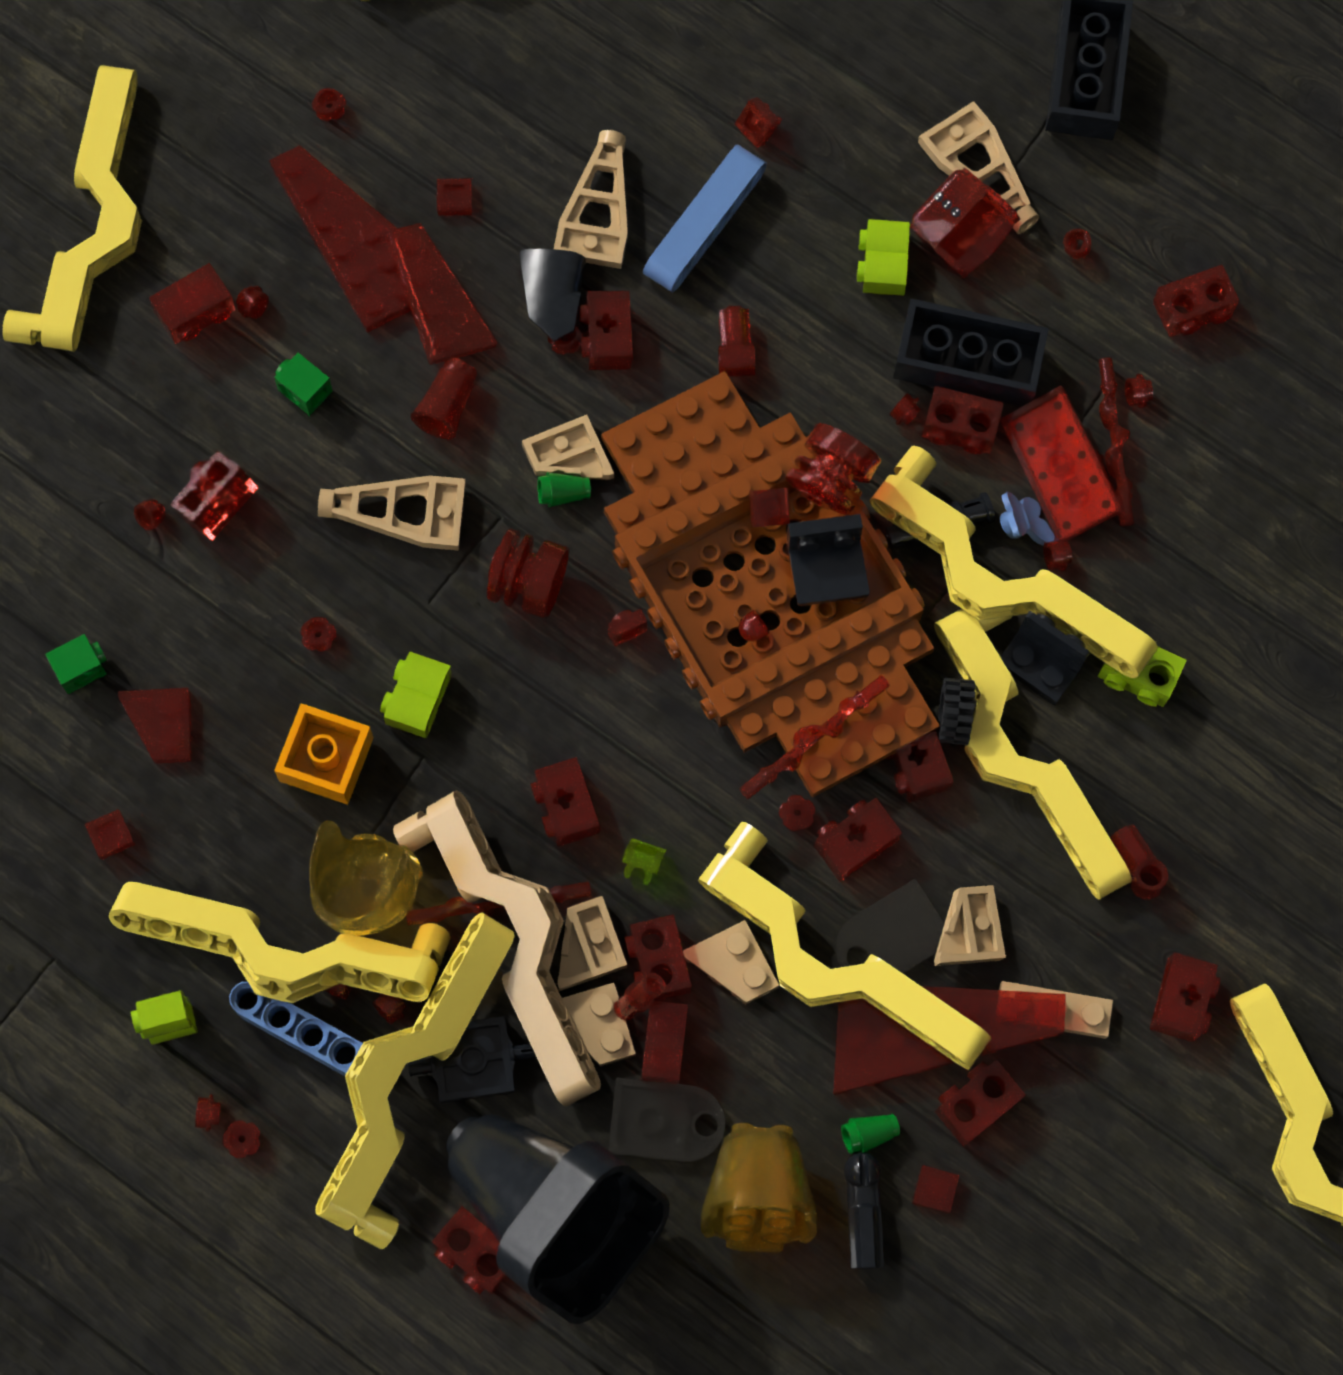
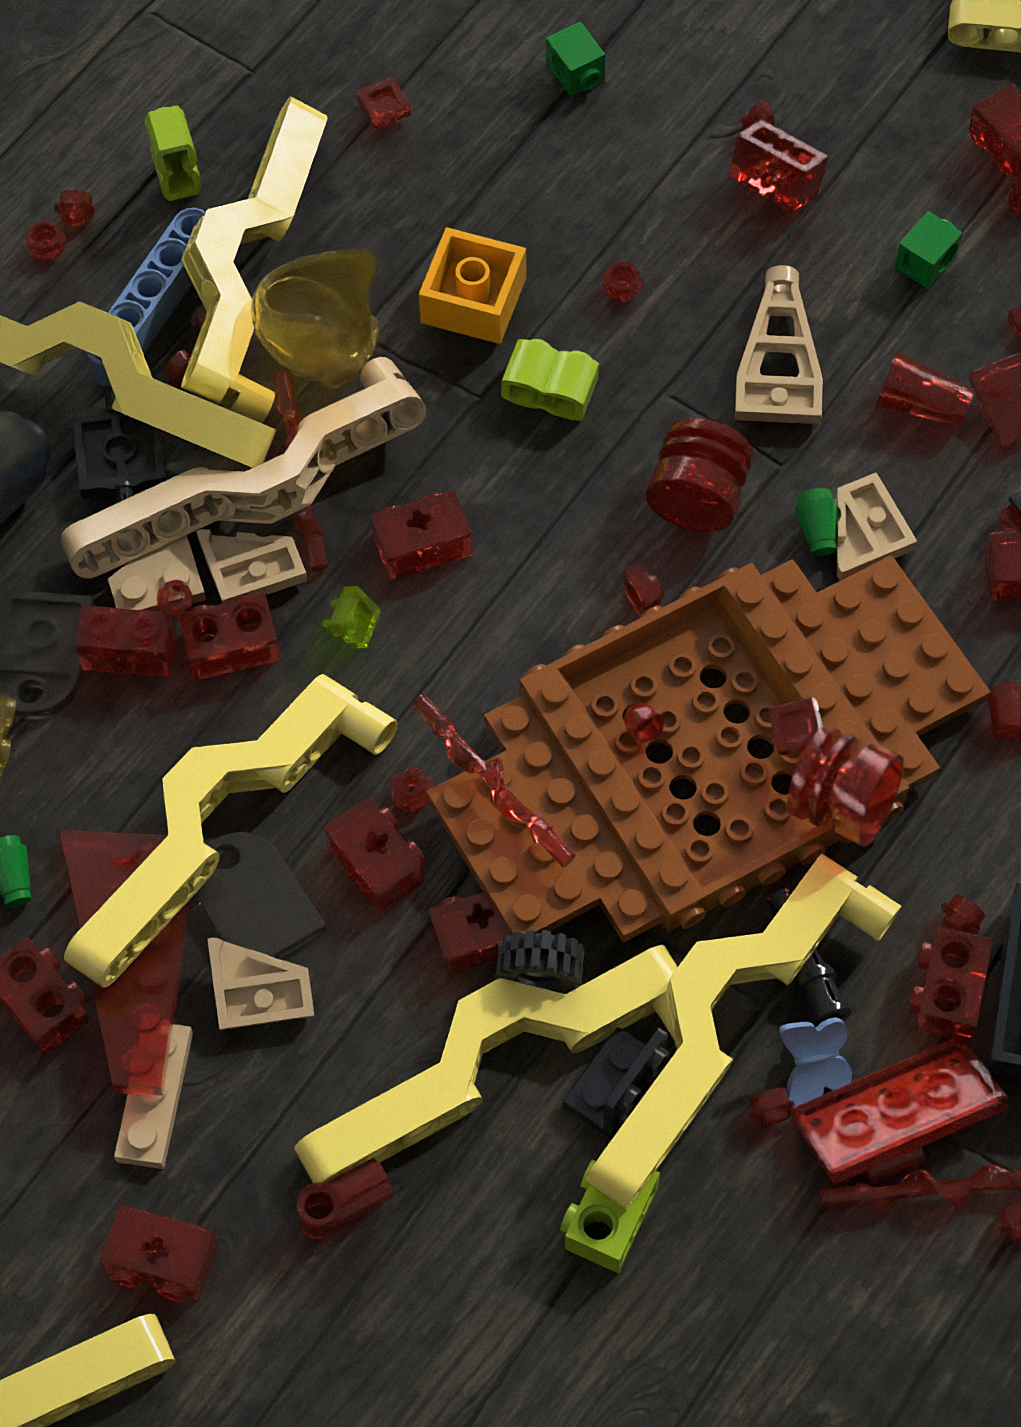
camera: 95 degrees right, 10 degrees down
clear red wing [118,688,192,764] -> none
tan wing [681,920,779,1005] -> none
black bracket [786,514,870,606] -> none

